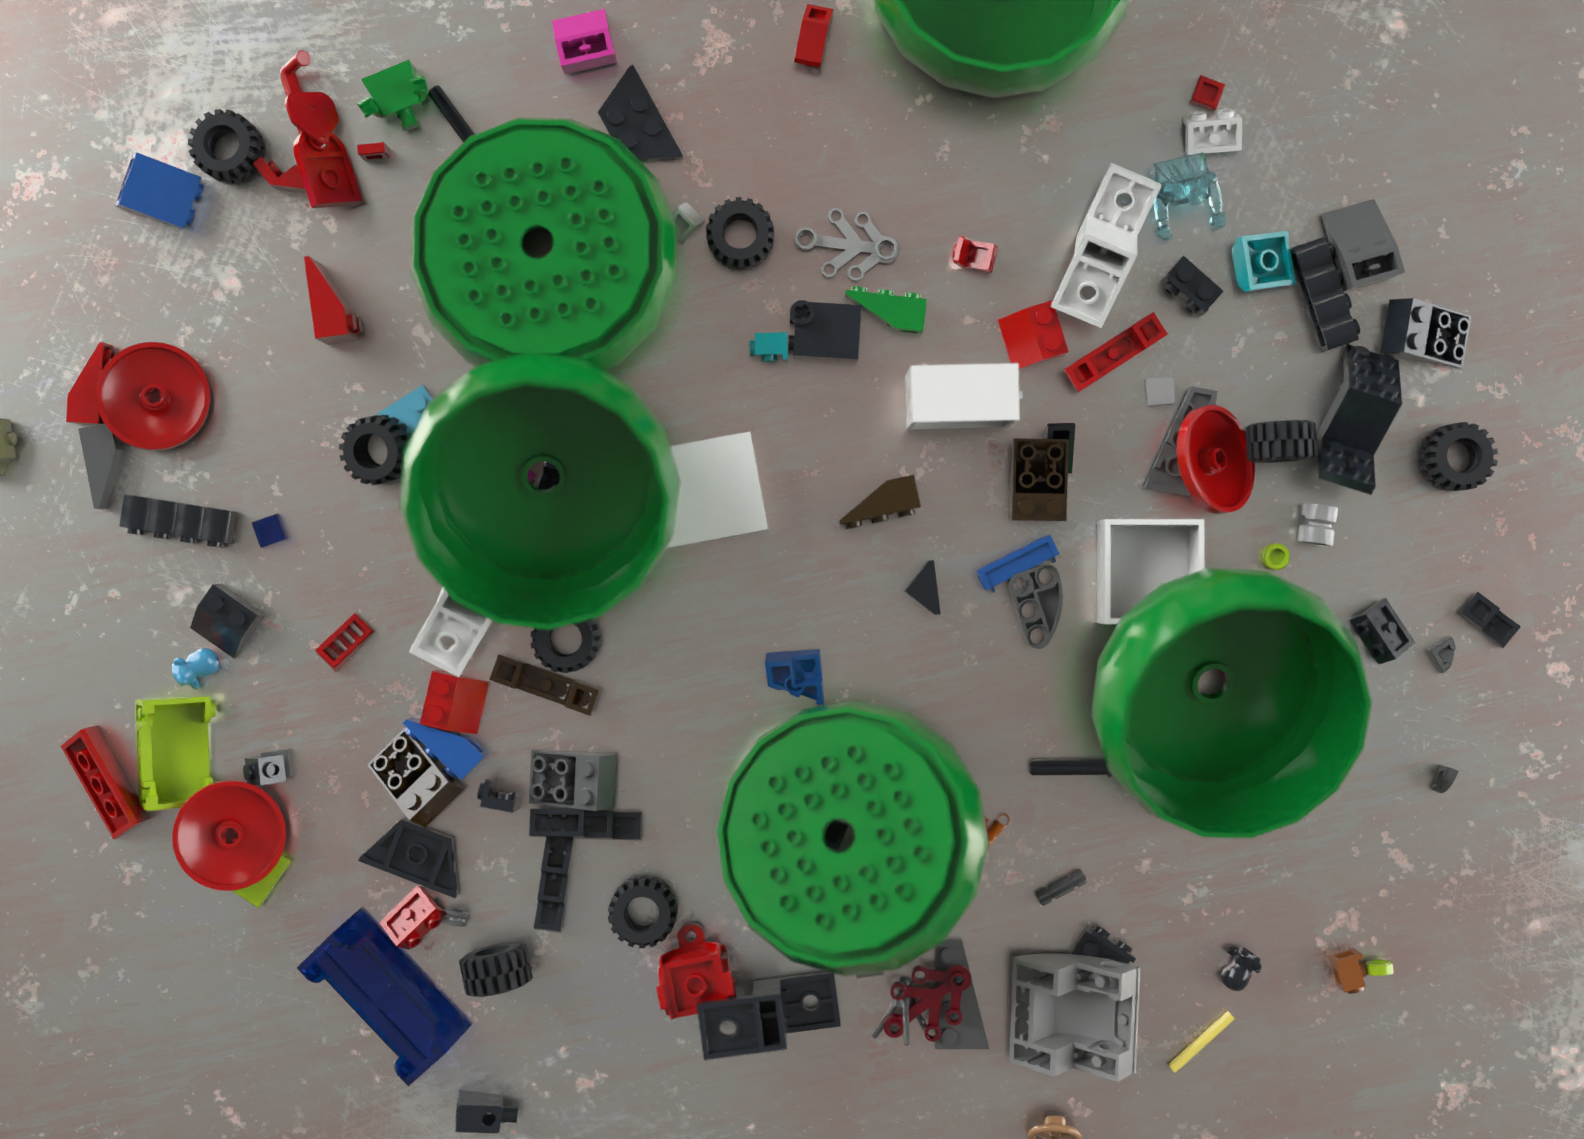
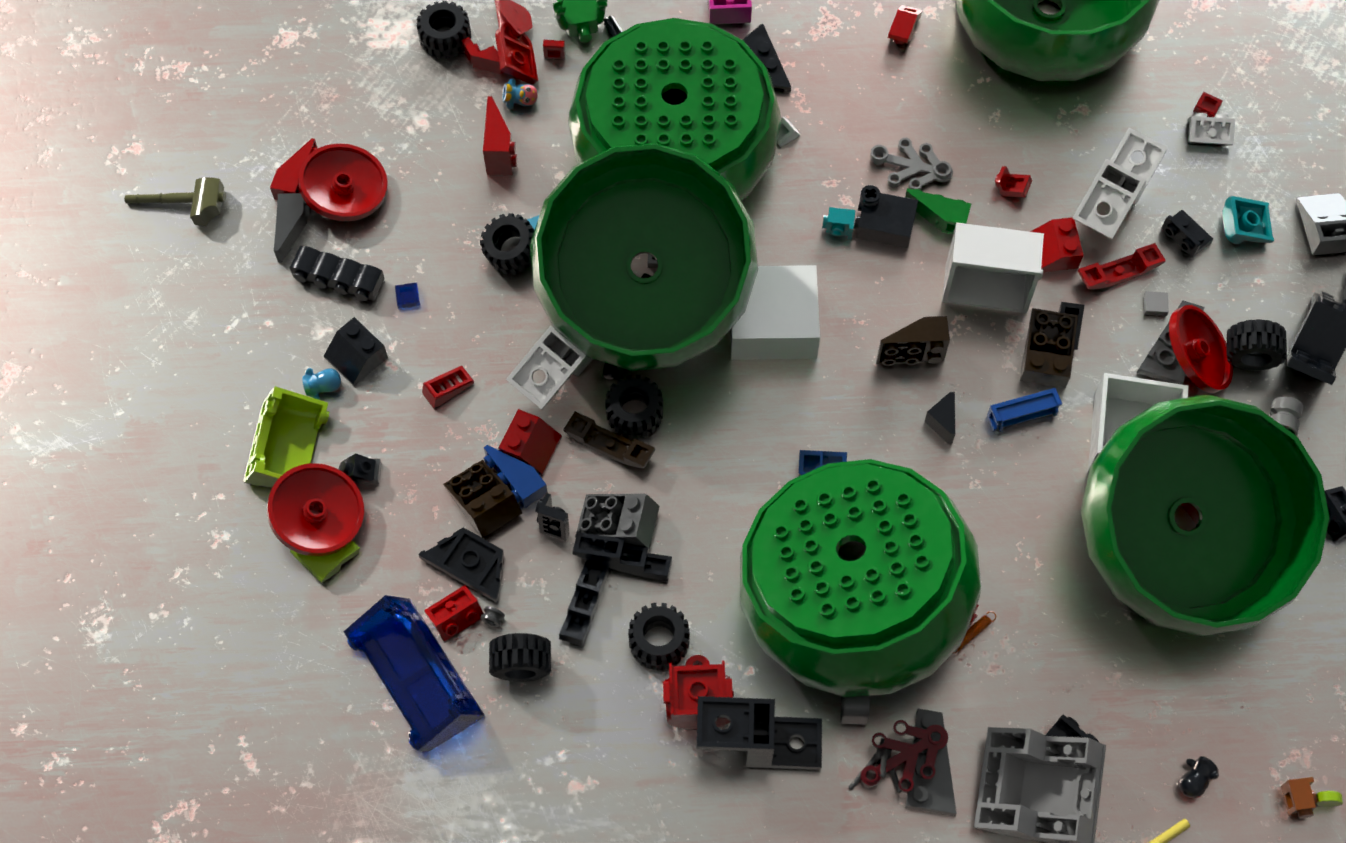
camera: 10 degrees right, 25 degrees down
red slope [61,725,151,840] -> none
blue slope [115,152,204,229] -> none
black torso [455,1090,518,1133] -> none
black tyre [706,197,774,270] -> none
dark grey beam [1006,564,1063,649] -> none
black axle [1029,759,1112,778] -> none
dark grey axle [1036,870,1087,906] -> none
clear light blue torso [1153,152,1226,241] -> none
black brick [1290,237,1360,352] -> none
none -> animal [502,78,538,110]

